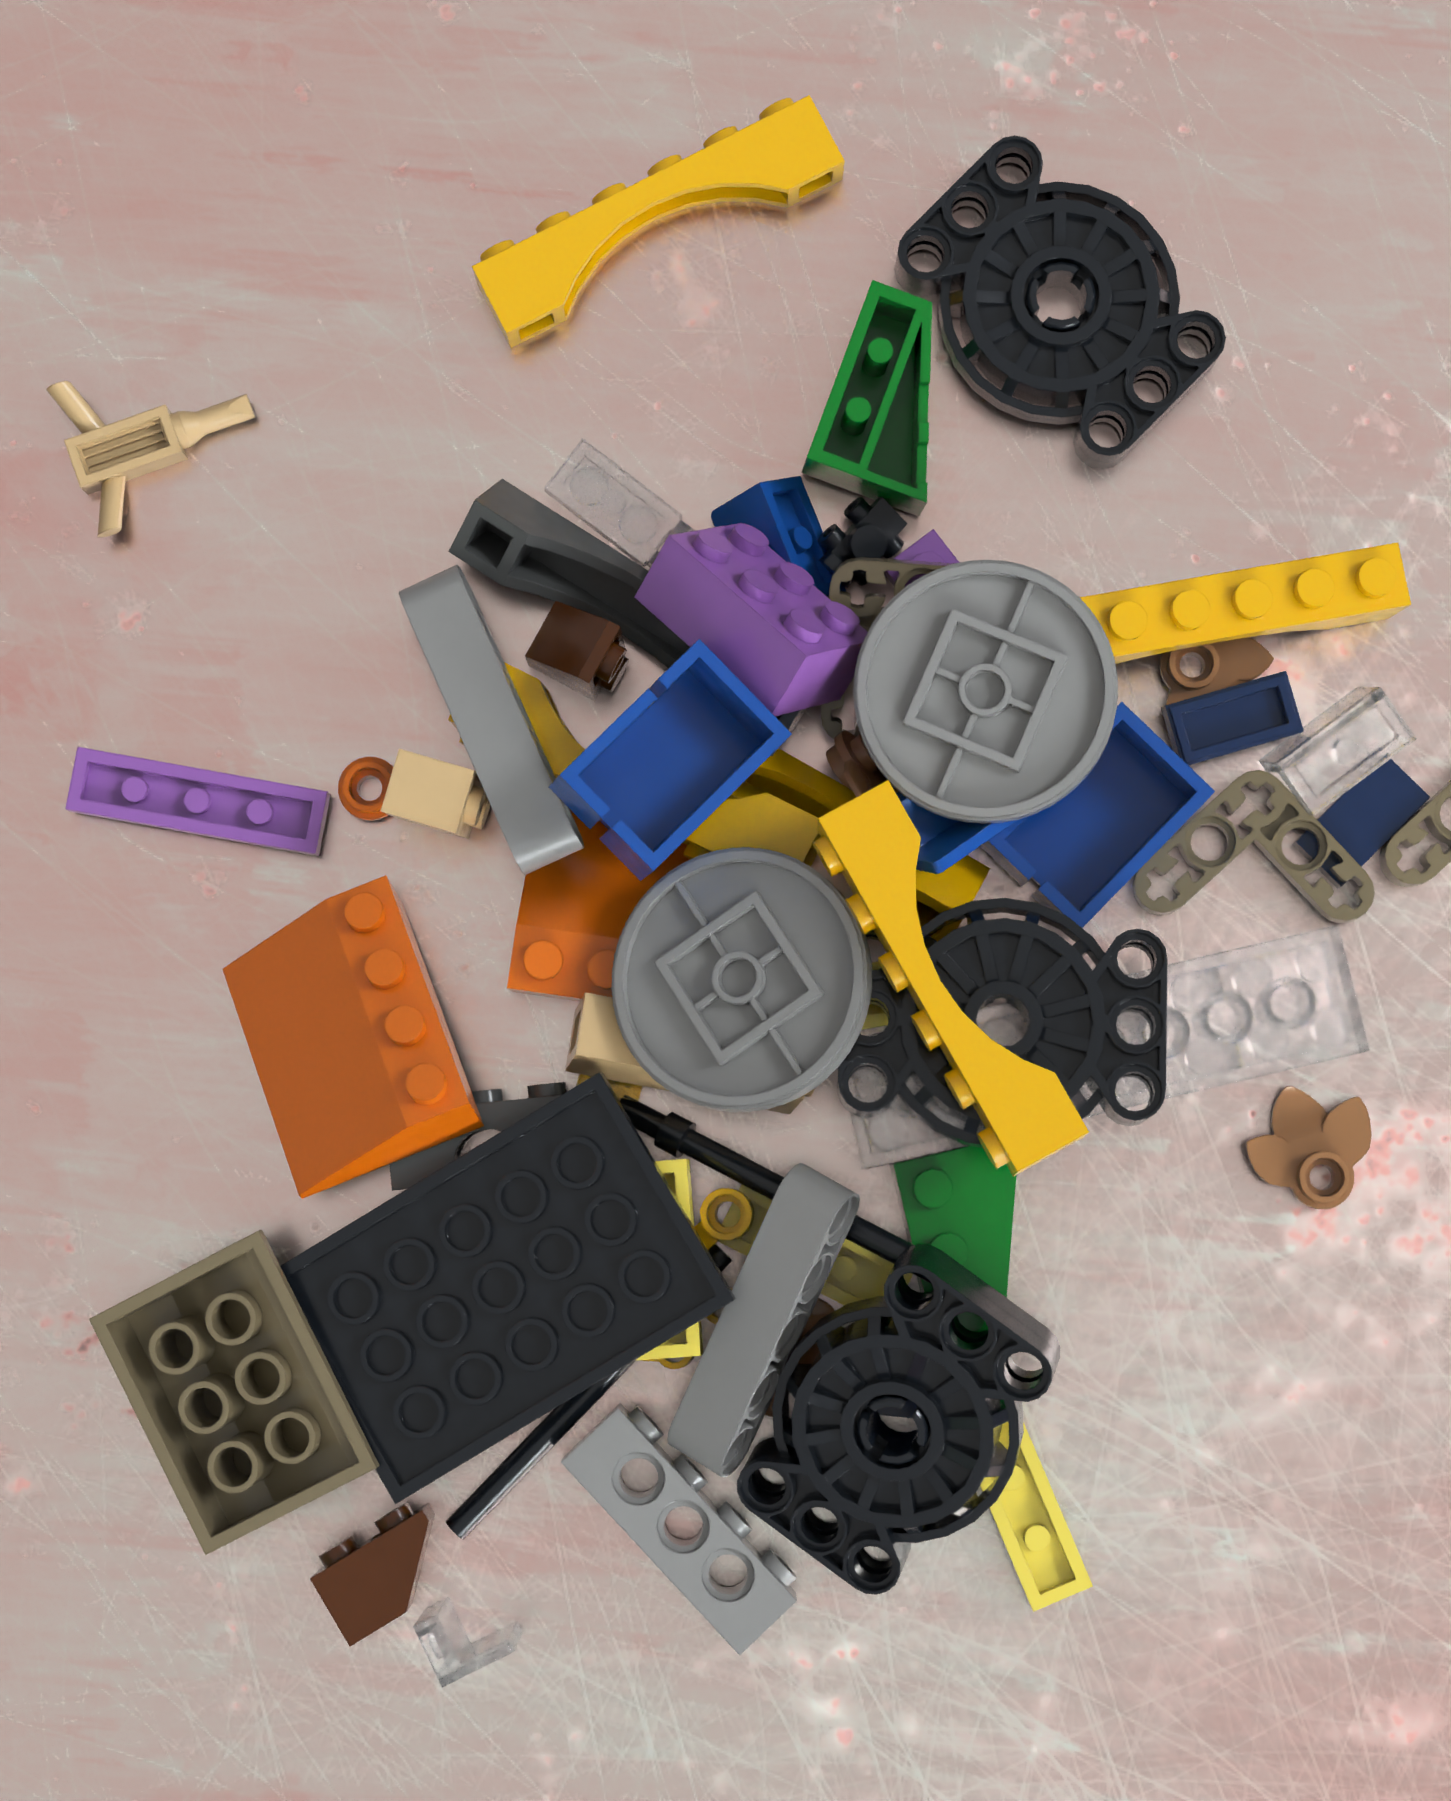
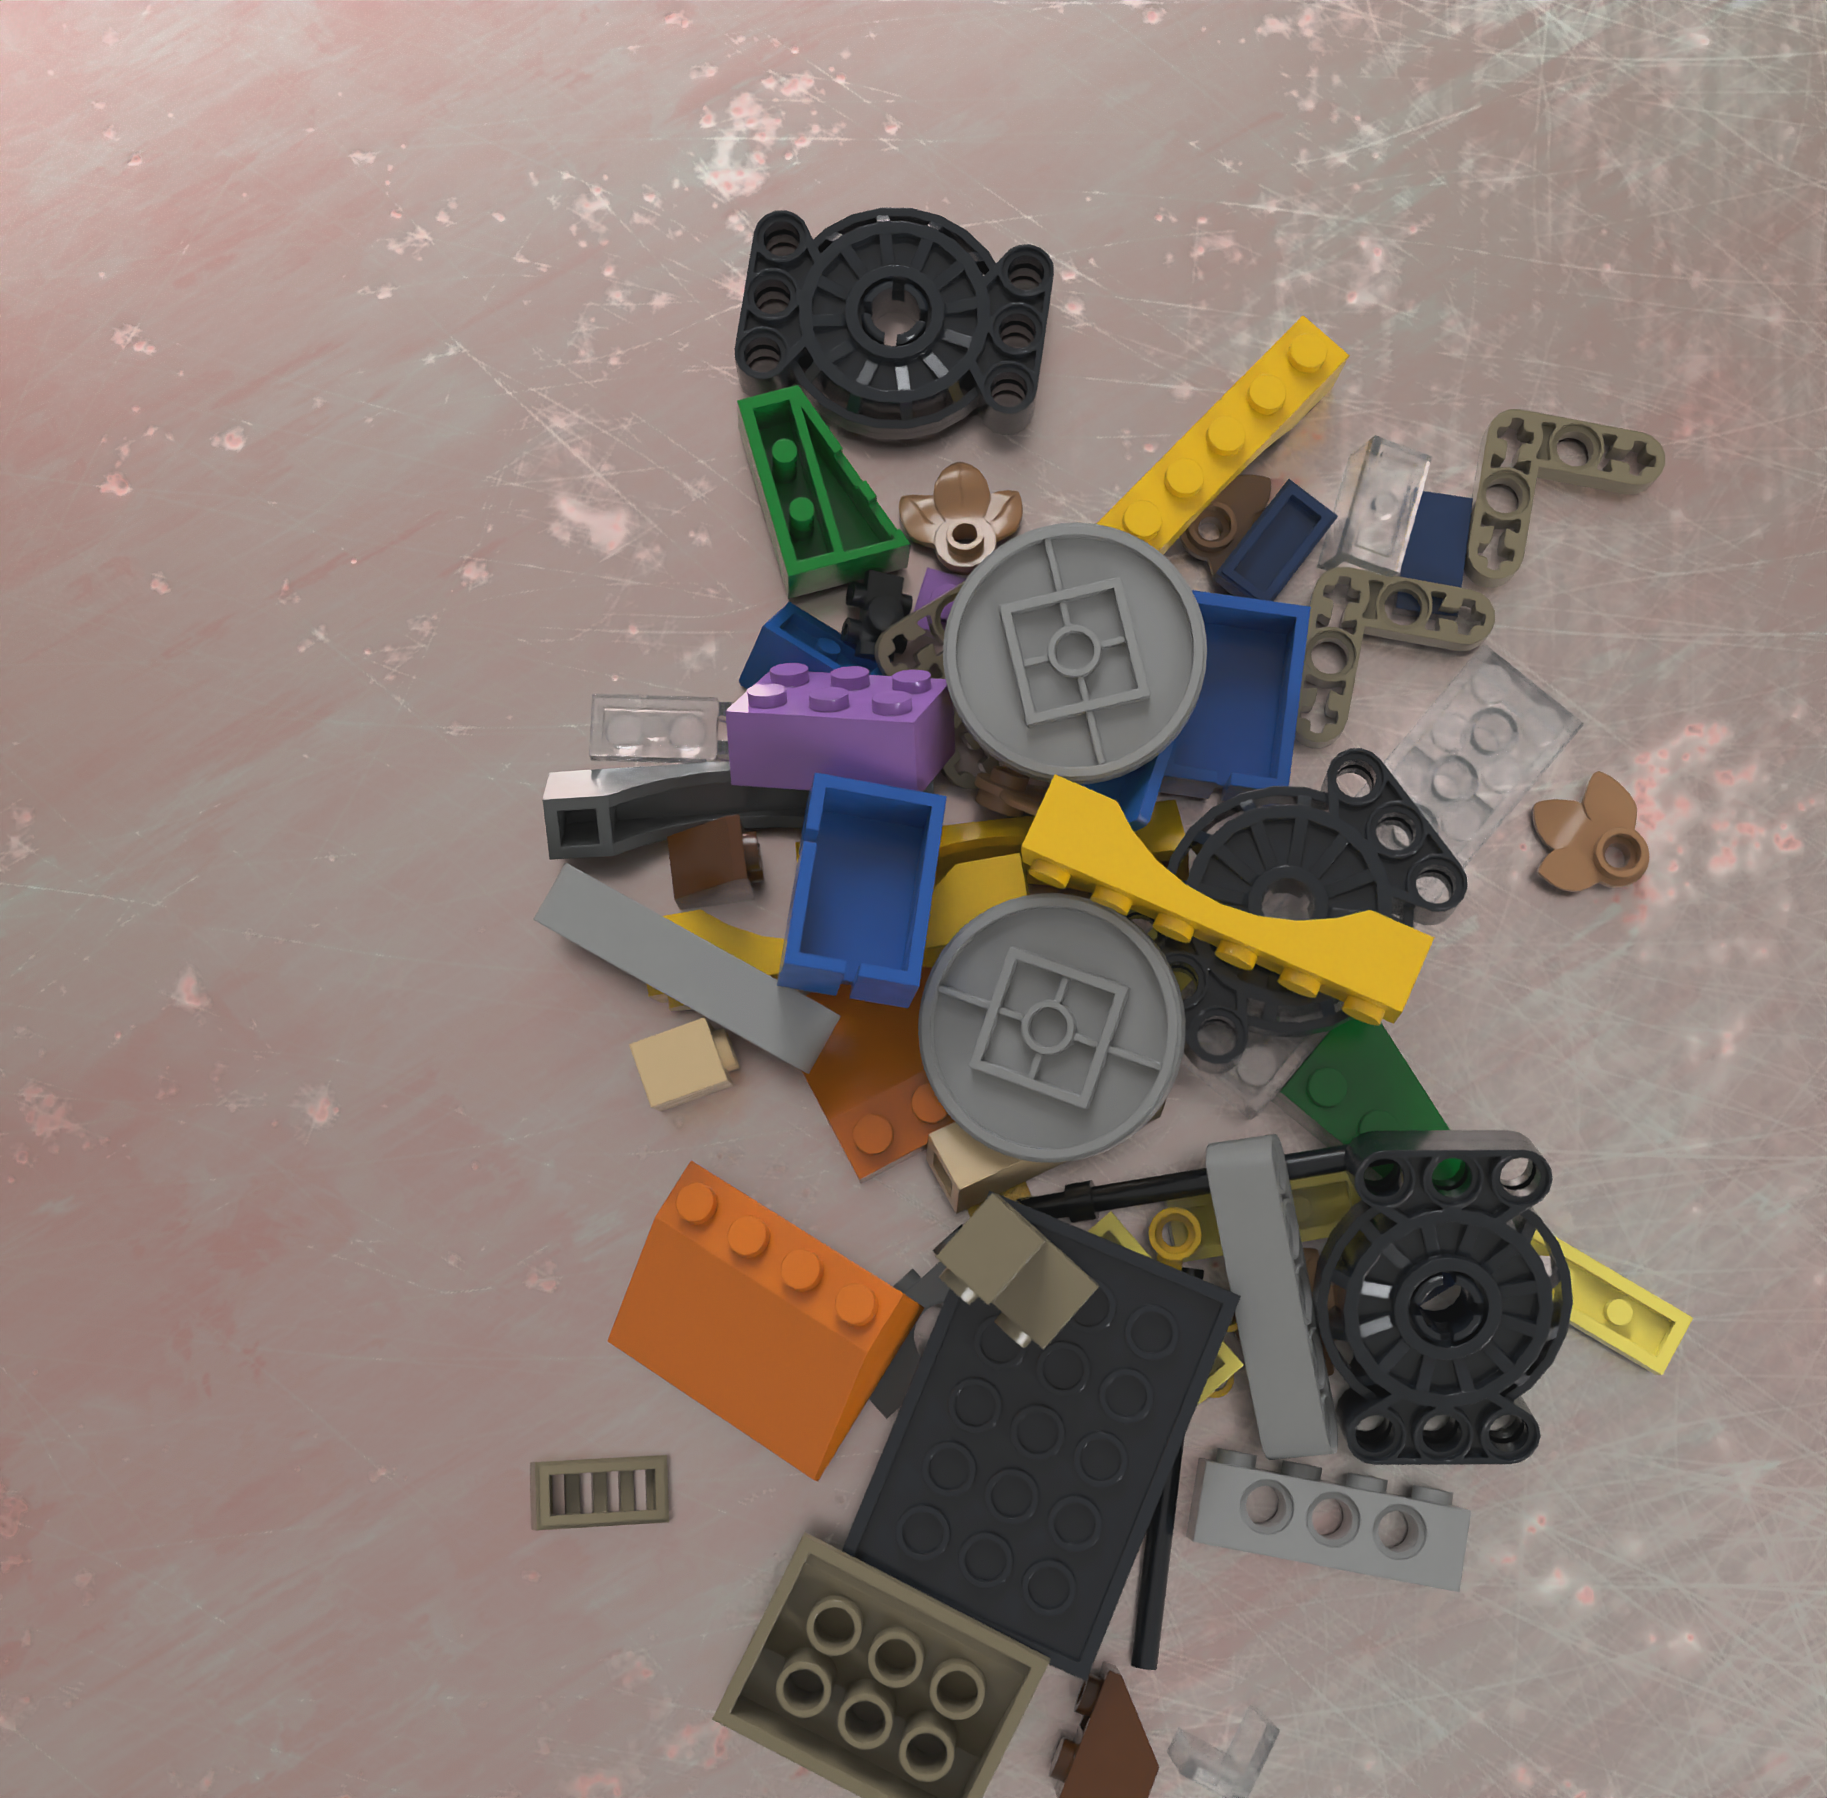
camera: 40 degrees left, 5 degrees down
tan piece [46,381,255,538] -> none
medium lavender plate [65,747,331,856] -> none
orange plate [338,757,393,821] -> none
yellow arch [472,95,845,348] -> none
none -> dark tan slope [530,1455,669,1530]
none -> medium nougat plate [899,462,1023,575]
none -> dark tan brick [936,1193,1099,1349]

